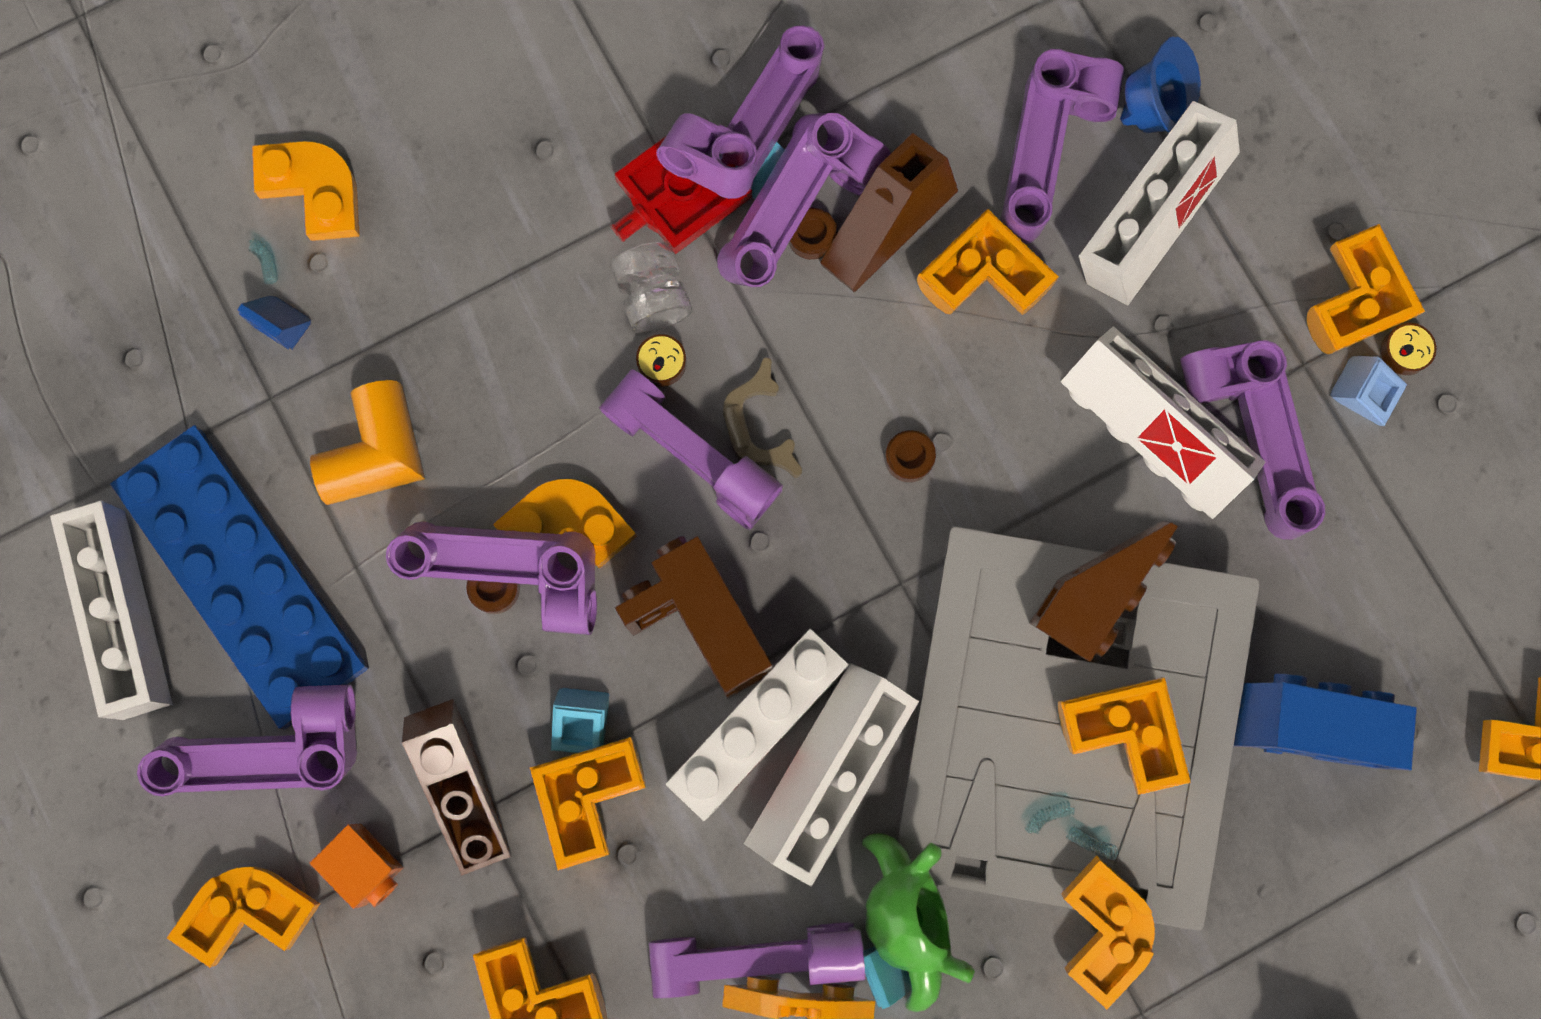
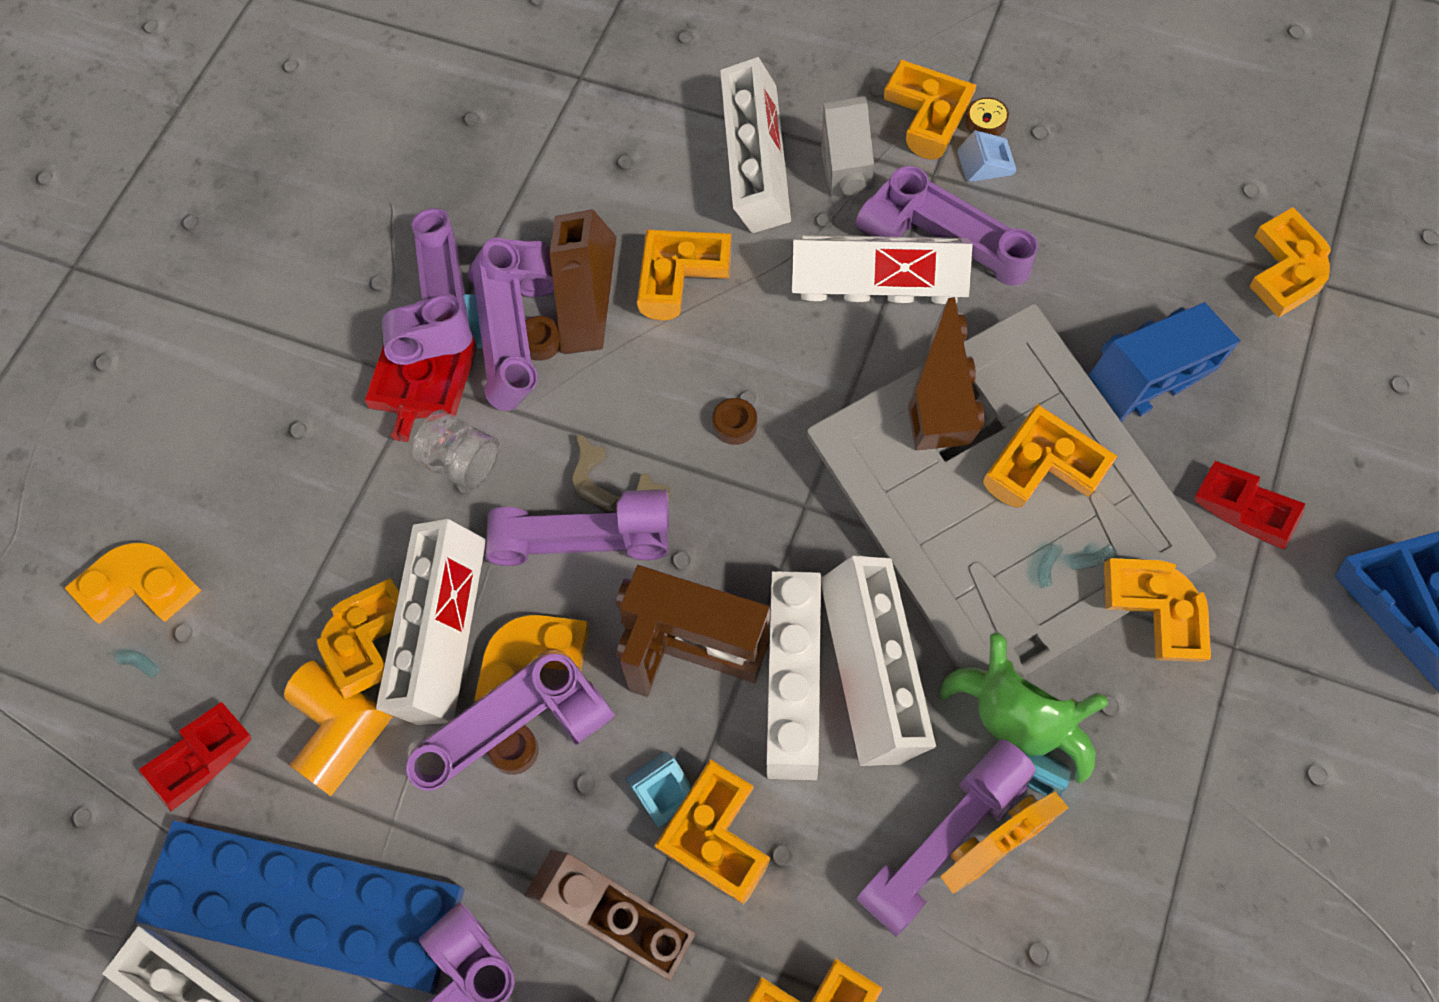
camera: 35 degrees left, 15 degrees down
blue slope [237,296,311,349] -> none
light yellow tile [636,334,687,387] -> none
medium lavender piece [999,49,1124,245] -> none
blue piece [1120,37,1201,133] -> none
none -> red slope [138,701,252,812]
none -> light orange plate [317,578,399,700]
none -> white brick [376,519,486,725]
none -> light grey slope [821,96,874,197]
none -> red slope [1195,460,1306,550]

